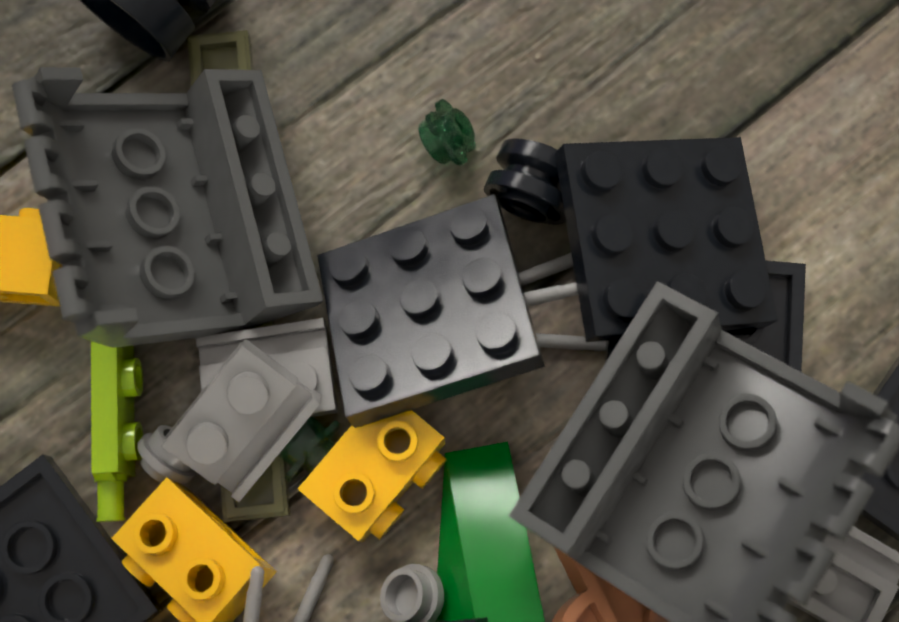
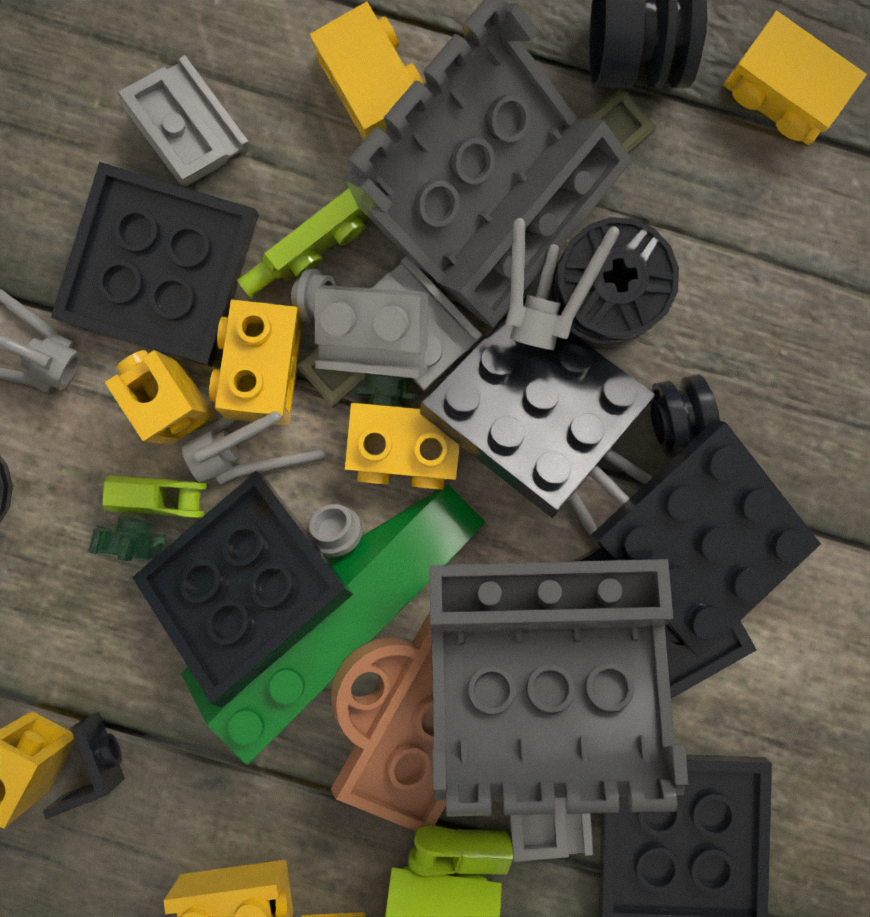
camera: 50 degrees right, 10 degrees up
clear green plate [418,99,476,166] -> none
none -> light grey plant [505,218,620,350]
none -> black wheel [548,217,679,349]

